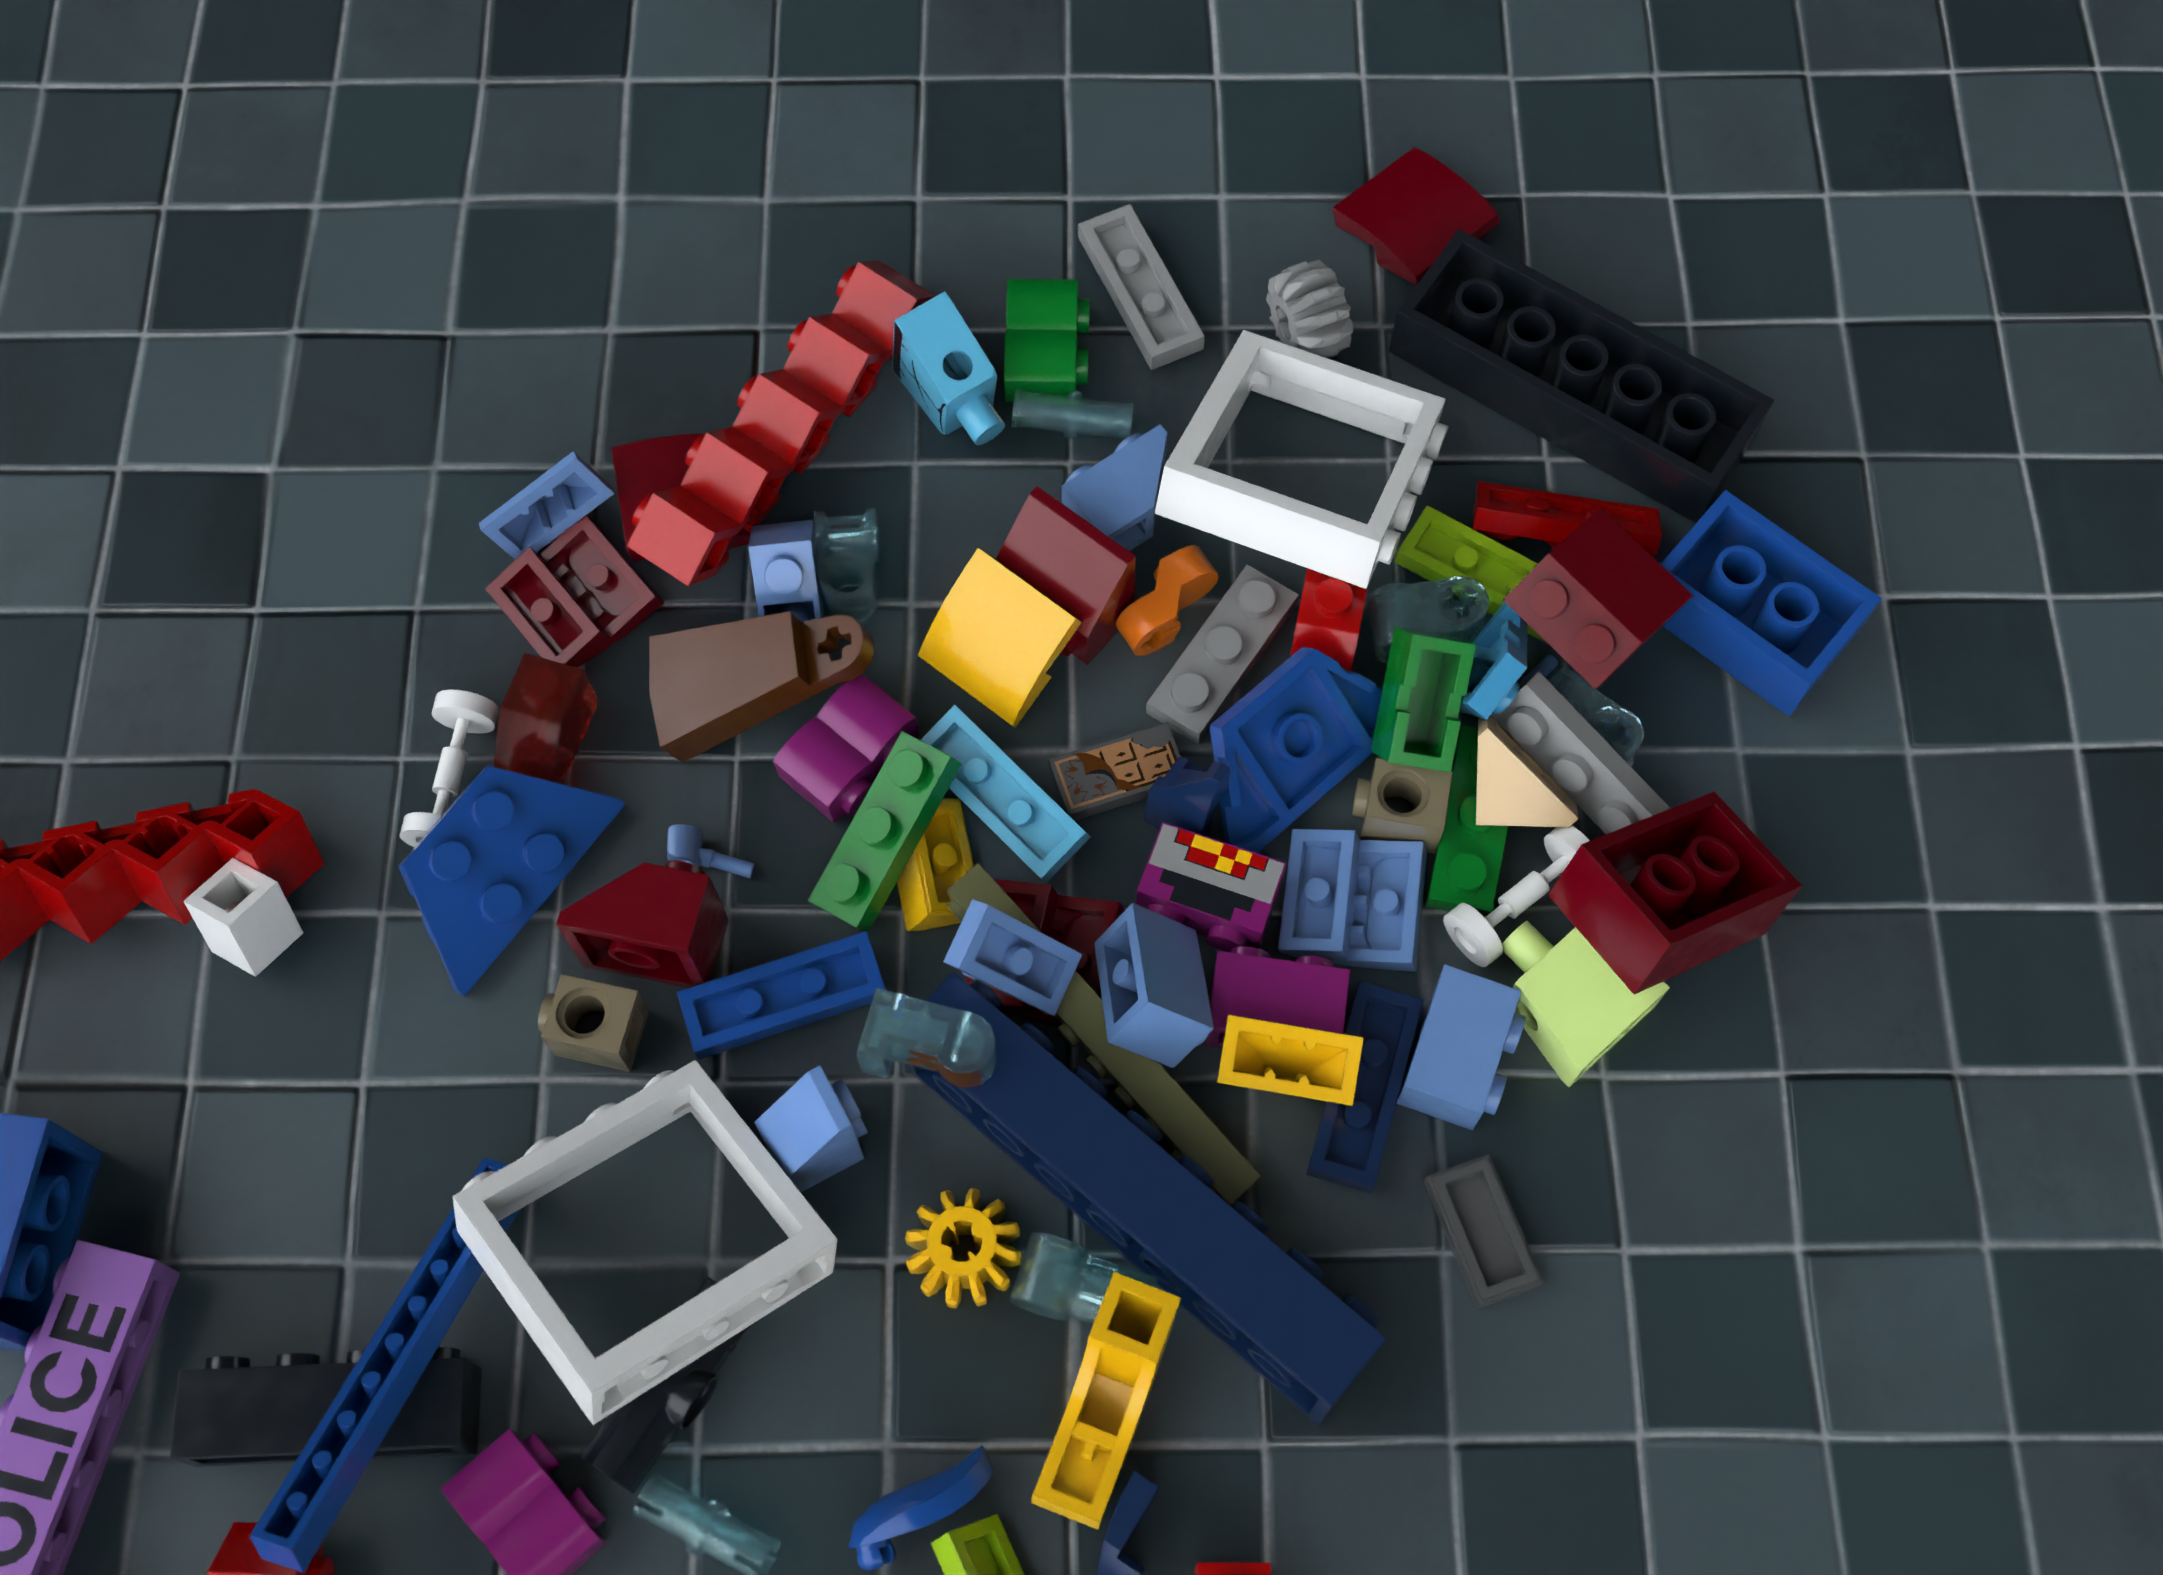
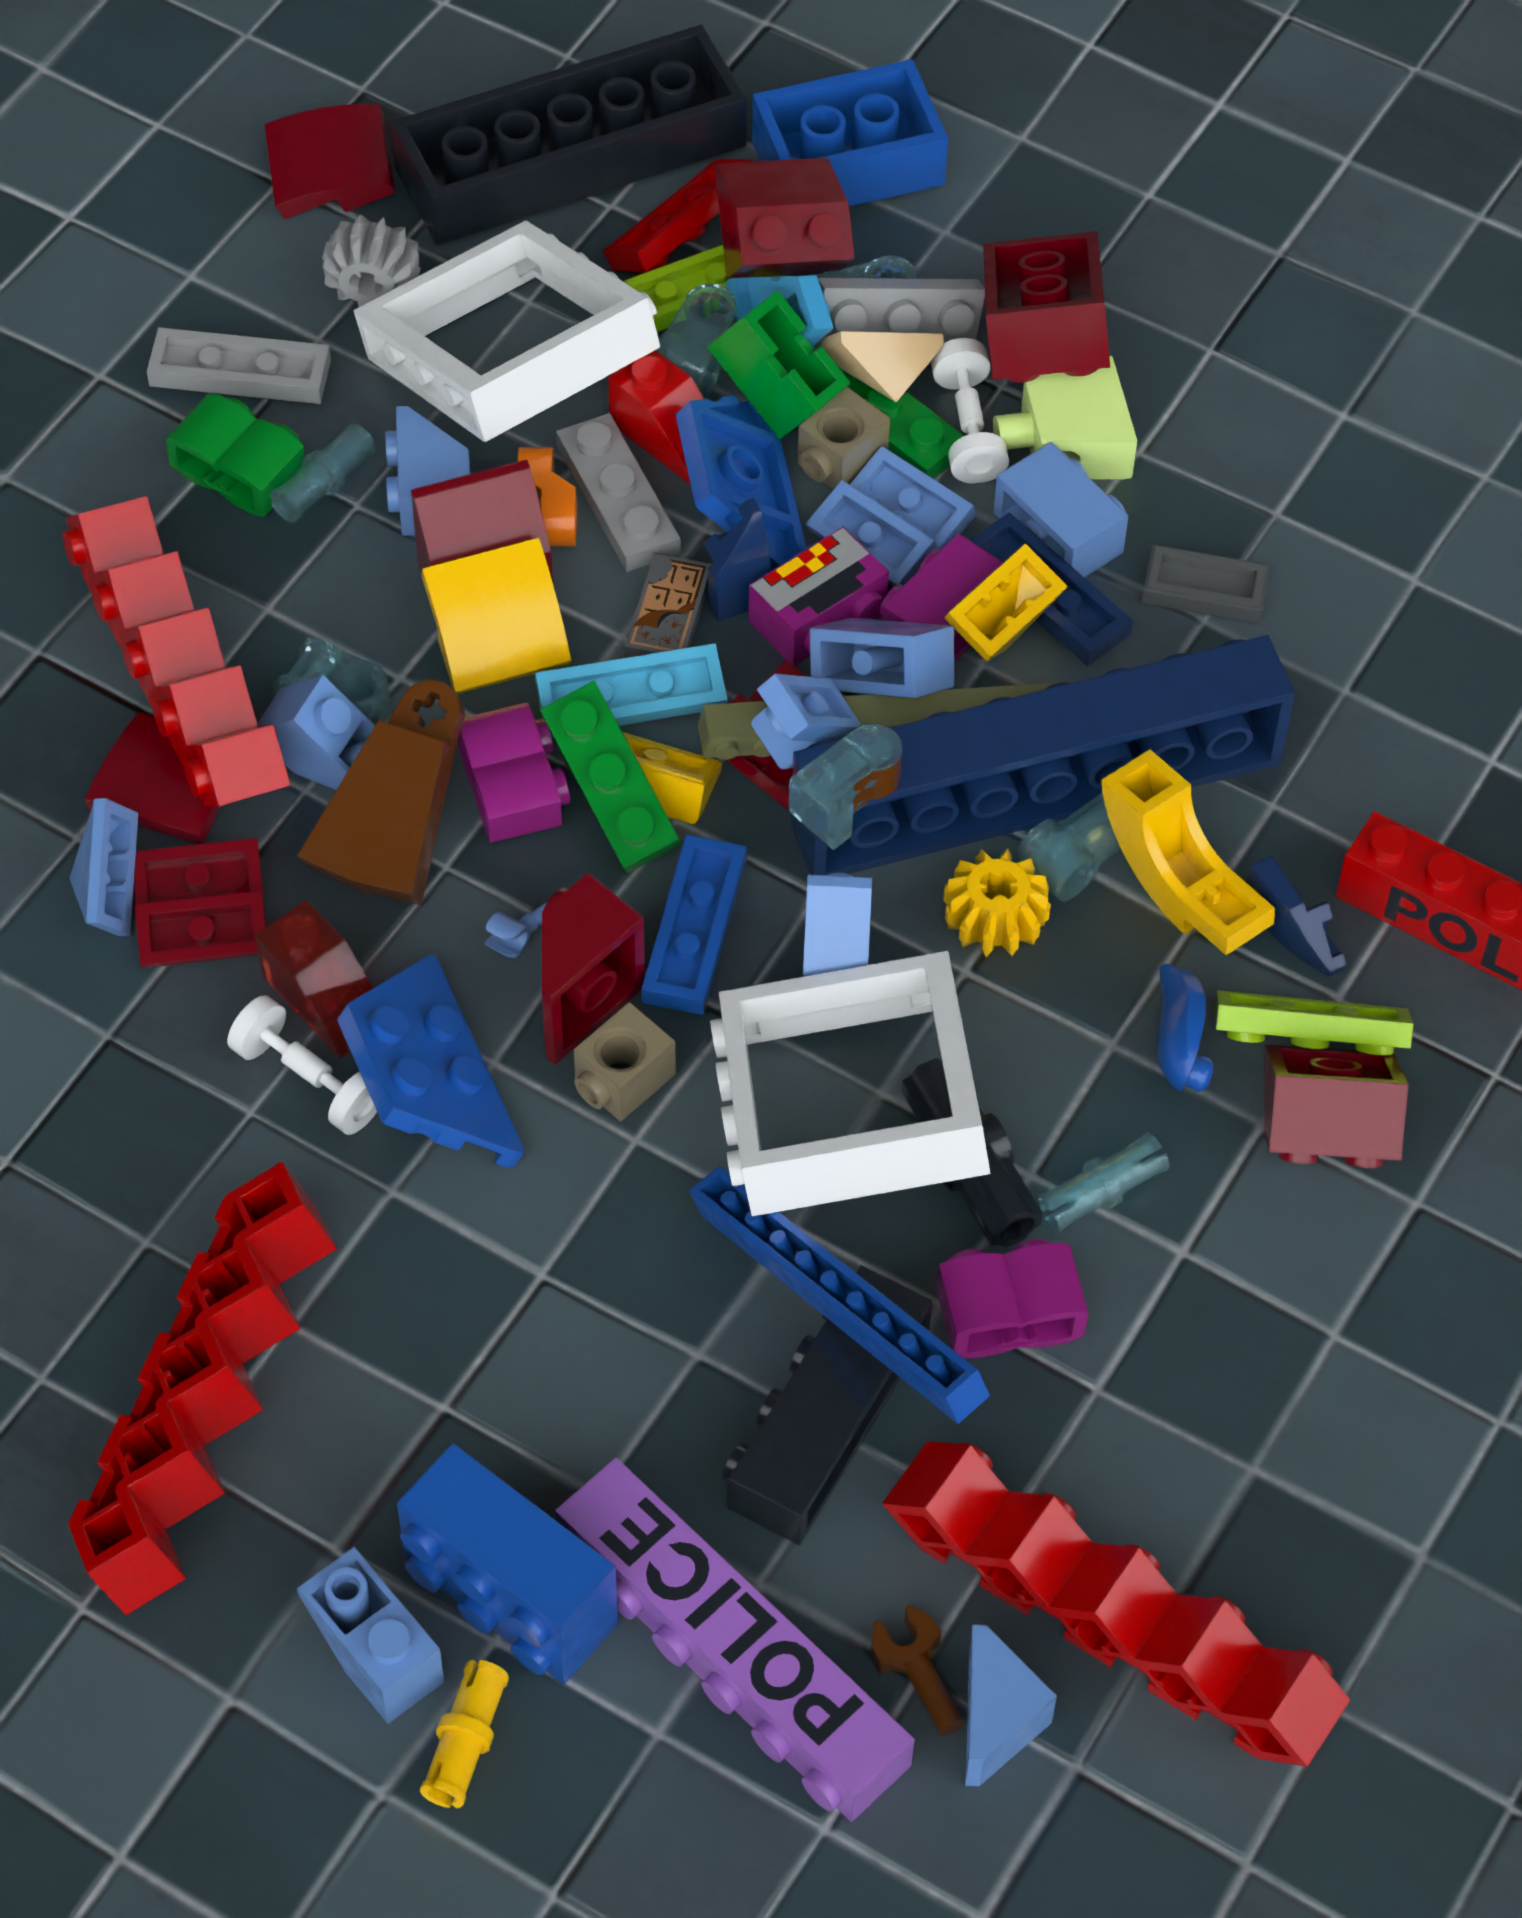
camera: 60 degrees left, 10 degrees down
white brick [183,858,303,977] -> none
medium azure torso [892,291,1005,445] -> none

